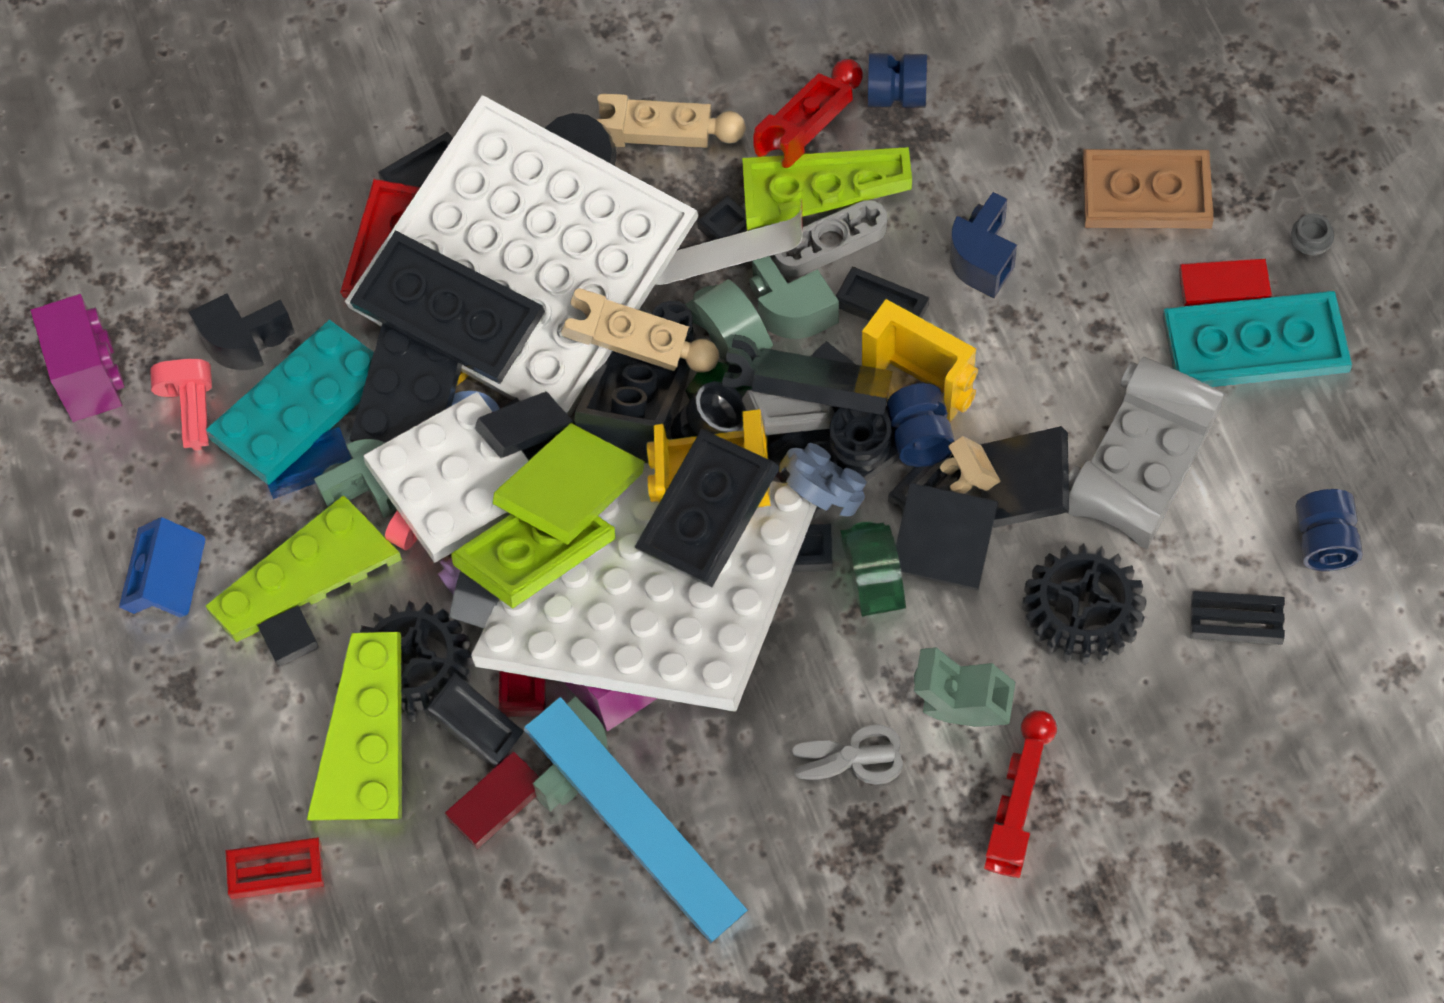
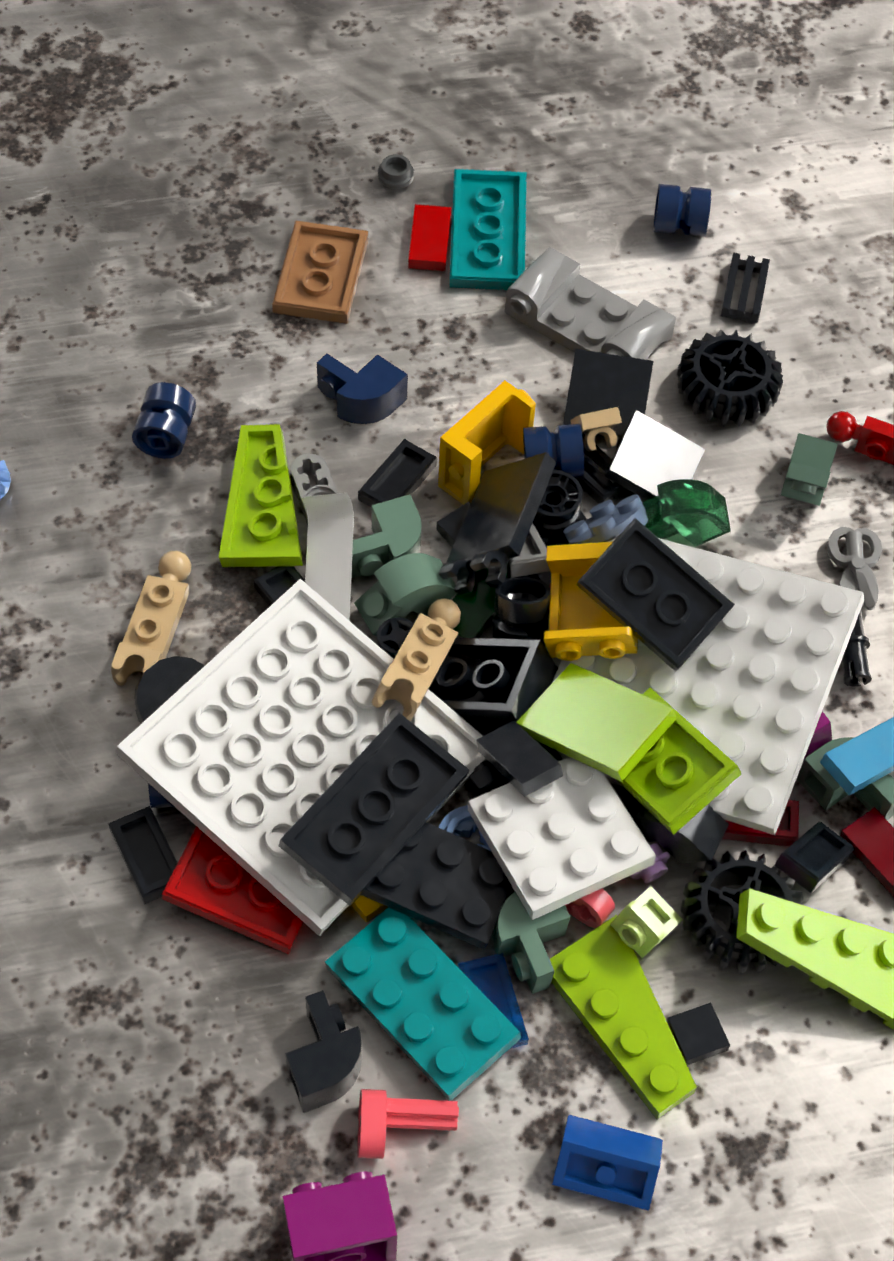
camera: 90 degrees left, 5 degrees down
red plate [753,59,863,168] -> none
none -> yellowish green bracket [610,886,683,958]
none -> black axle [842,610,872,687]

